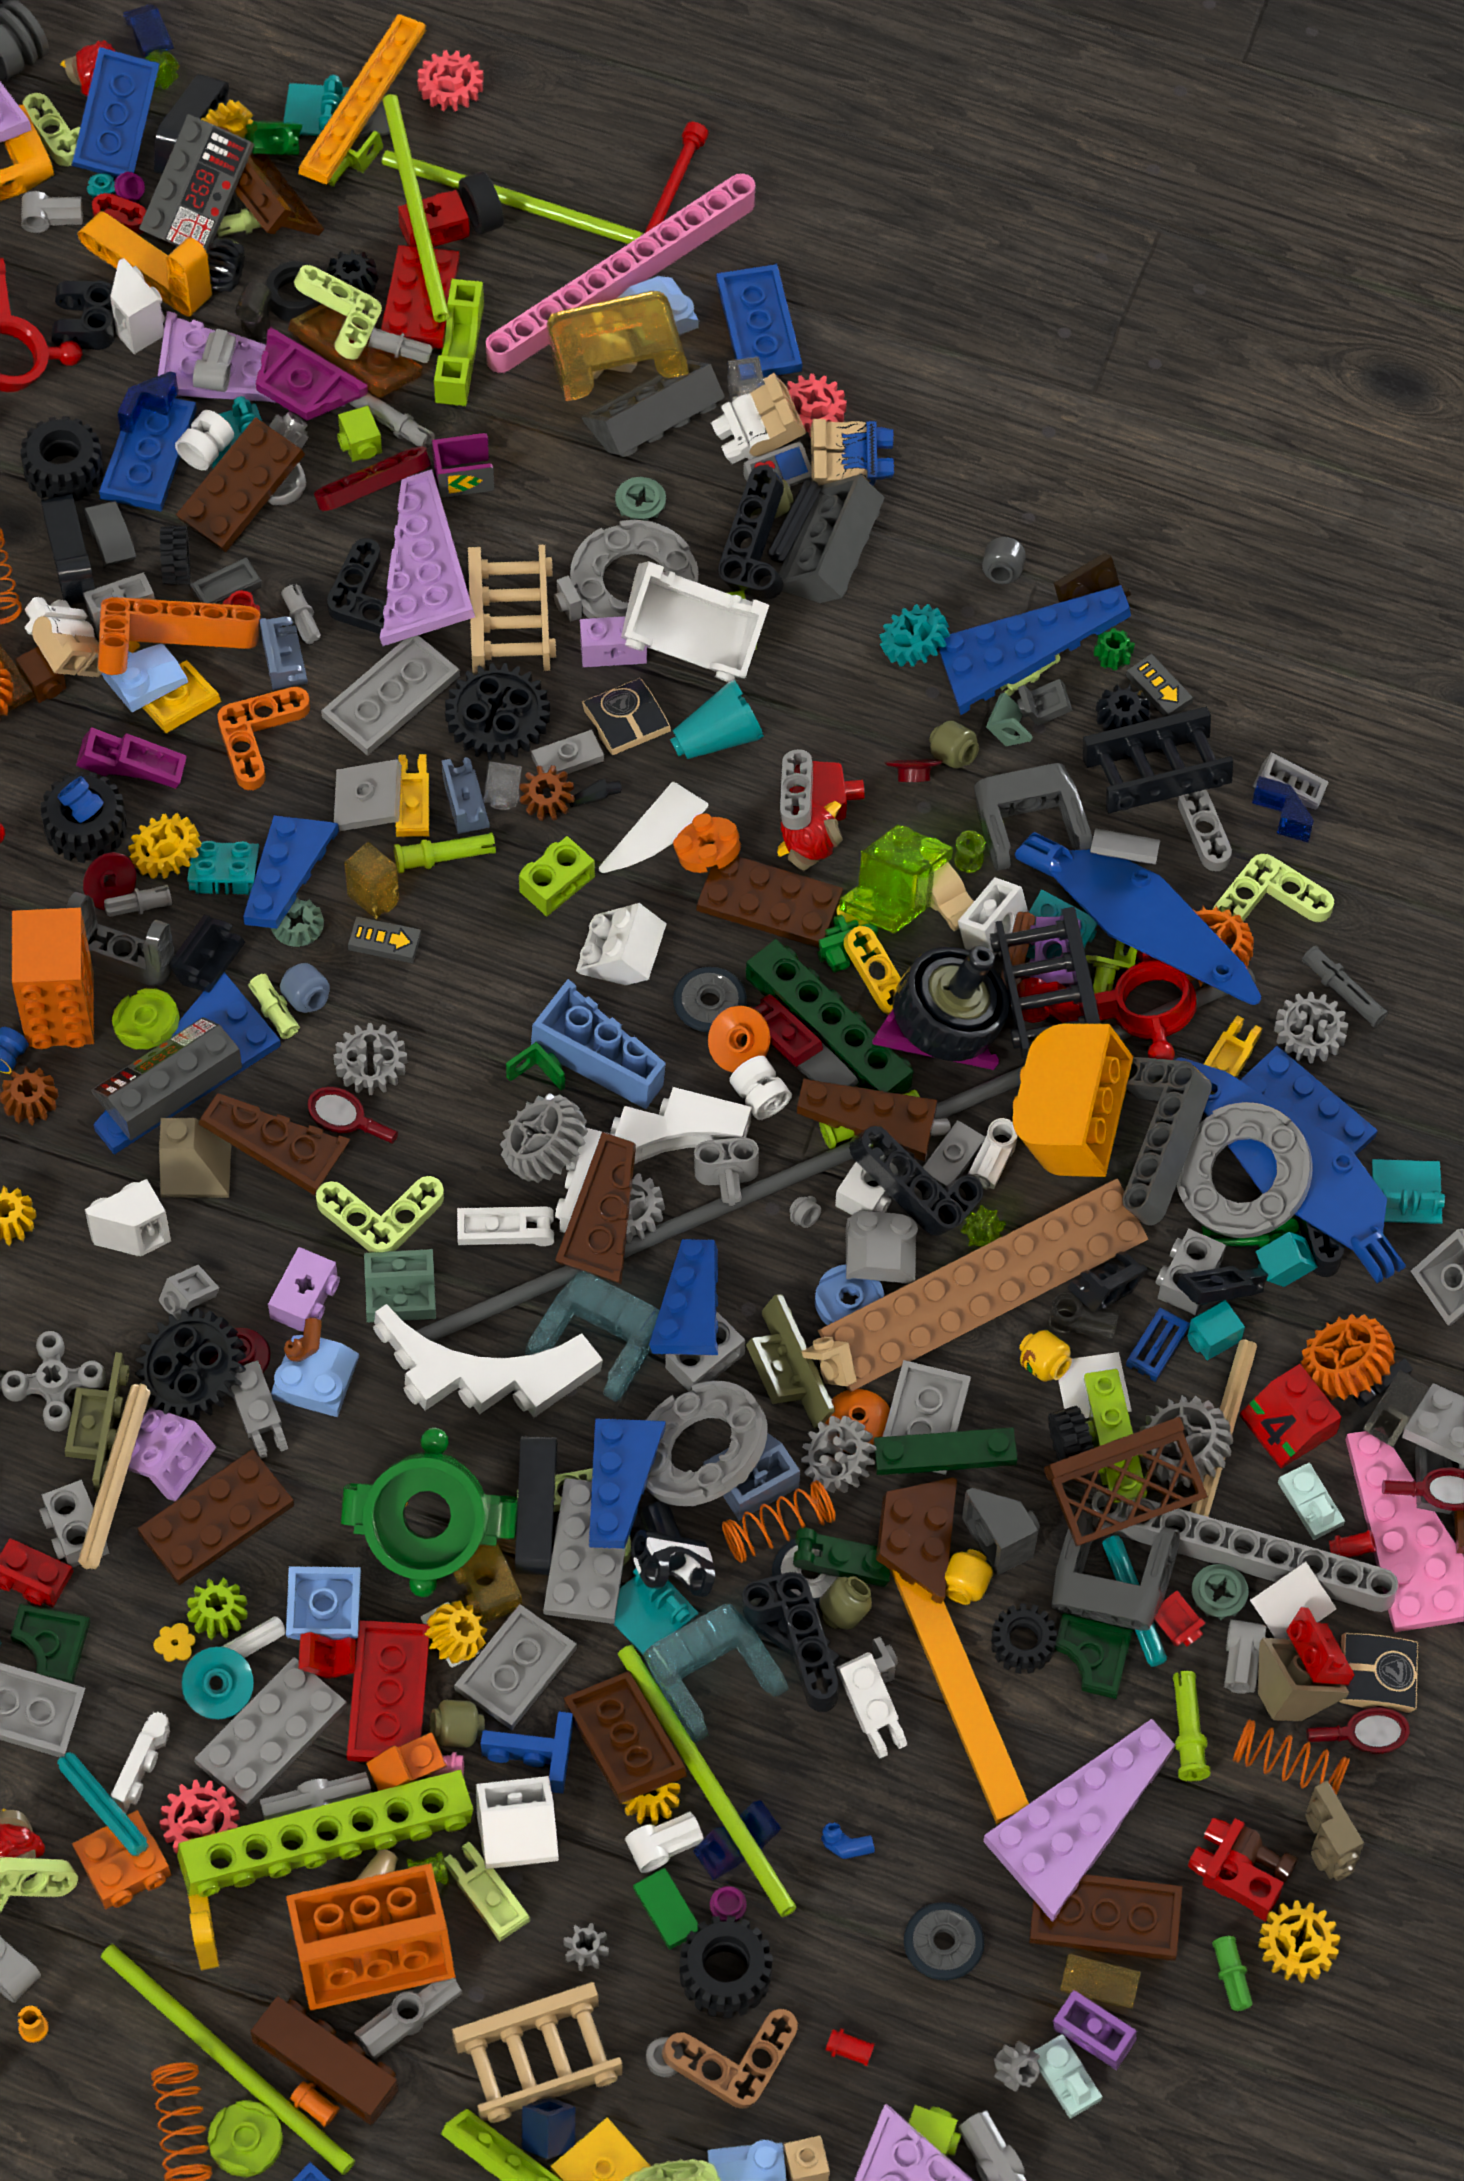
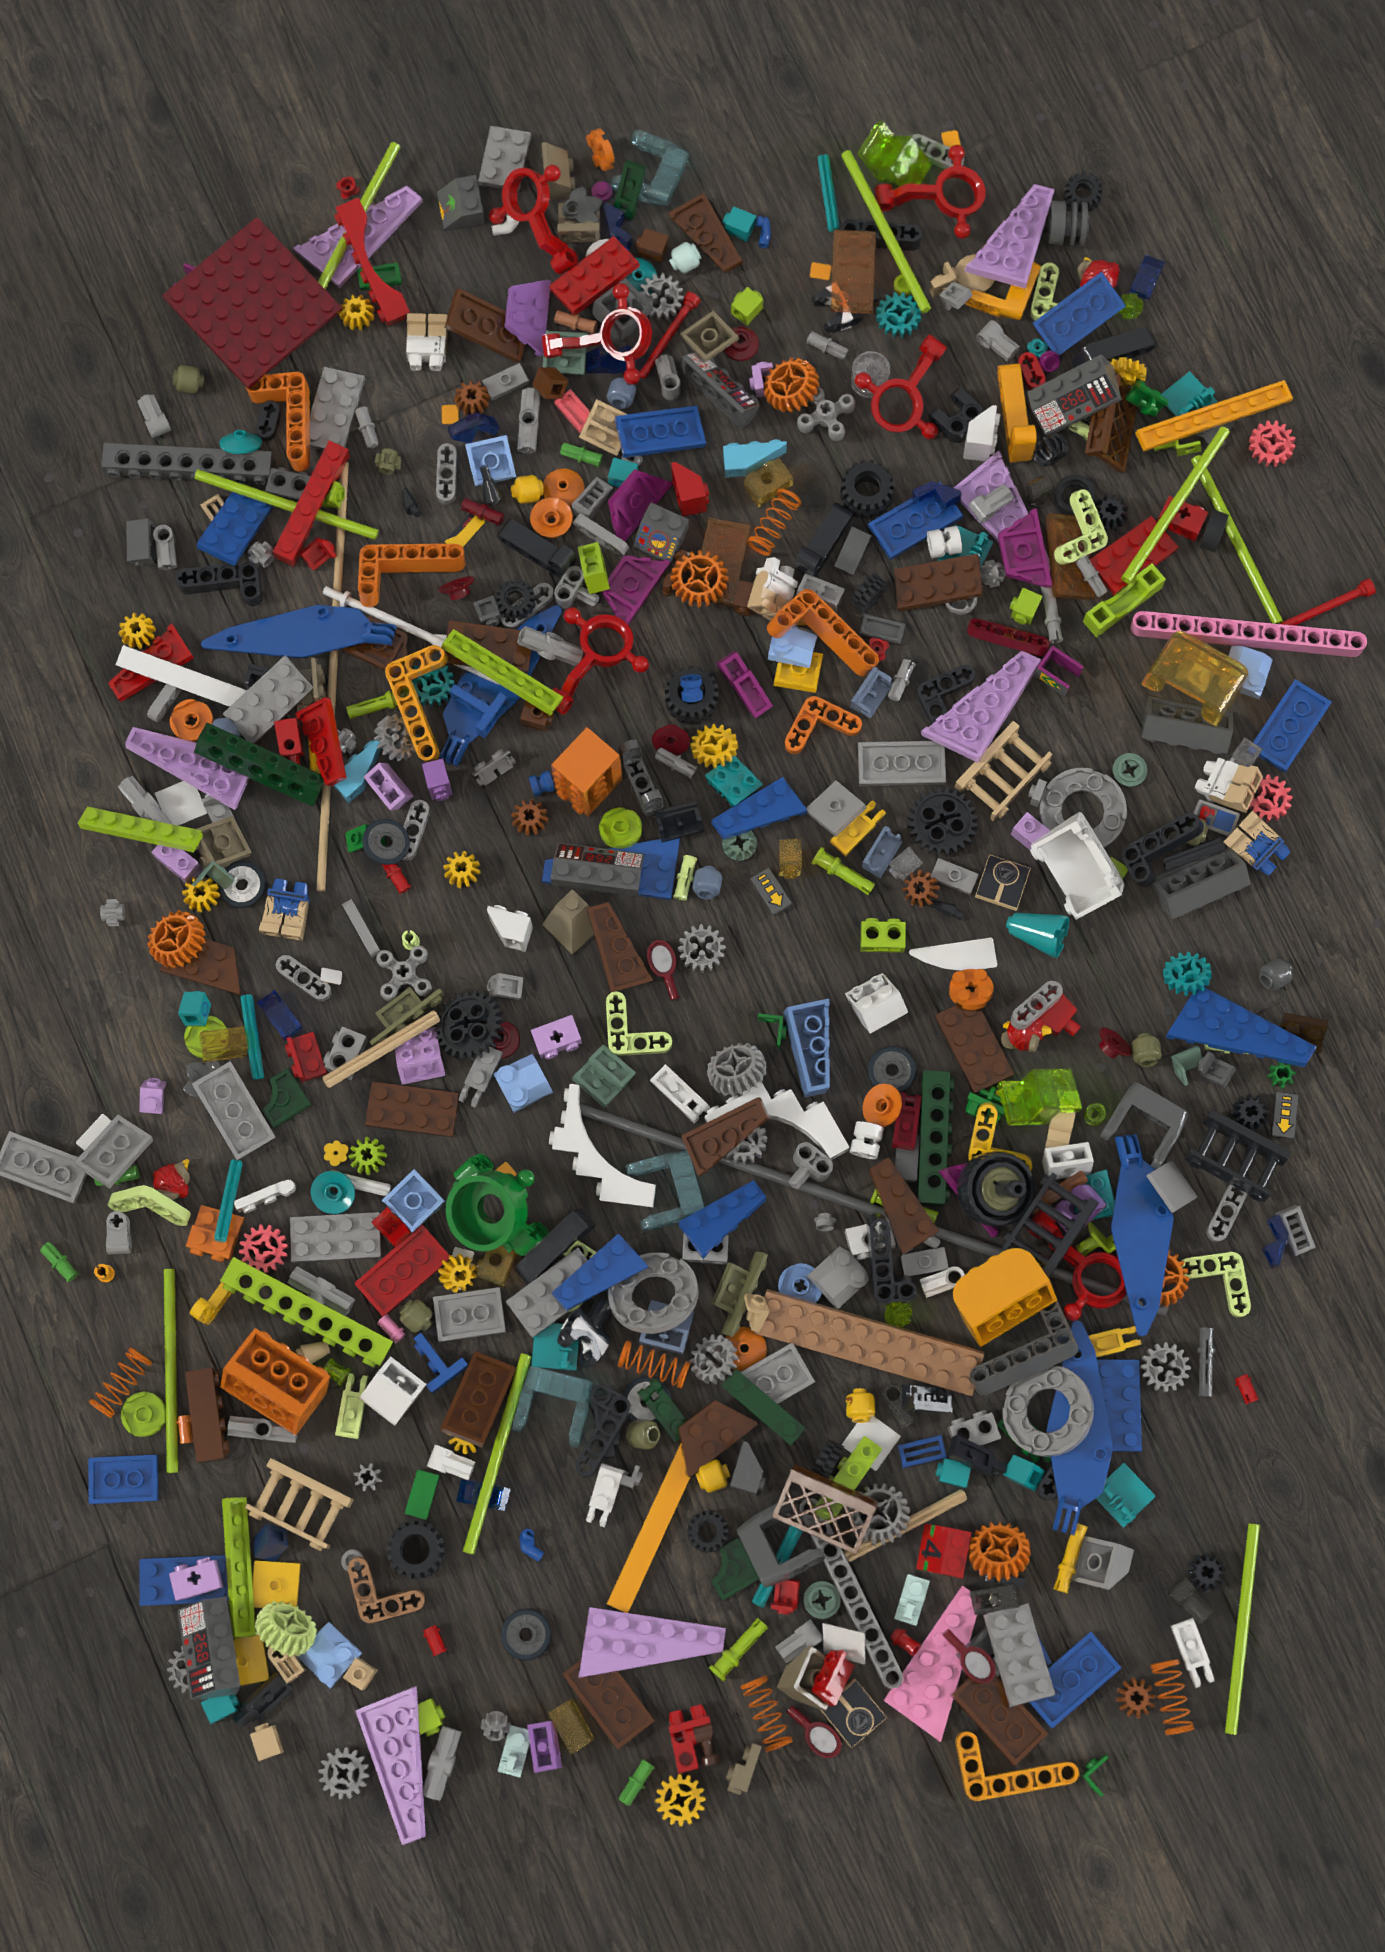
camera: 50 degrees right, 15 degrees up
dark orange arm [284,1318,322,1362] -> none
orange slope [366,1732,448,1791] -> none
magenta plate [710,1886,747,1922] -> none
none -> yellowish green pin [402,930,420,950]
none -> yellow pin [1053,1524,1088,1594]
none -> red pin [1235,1374,1259,1404]

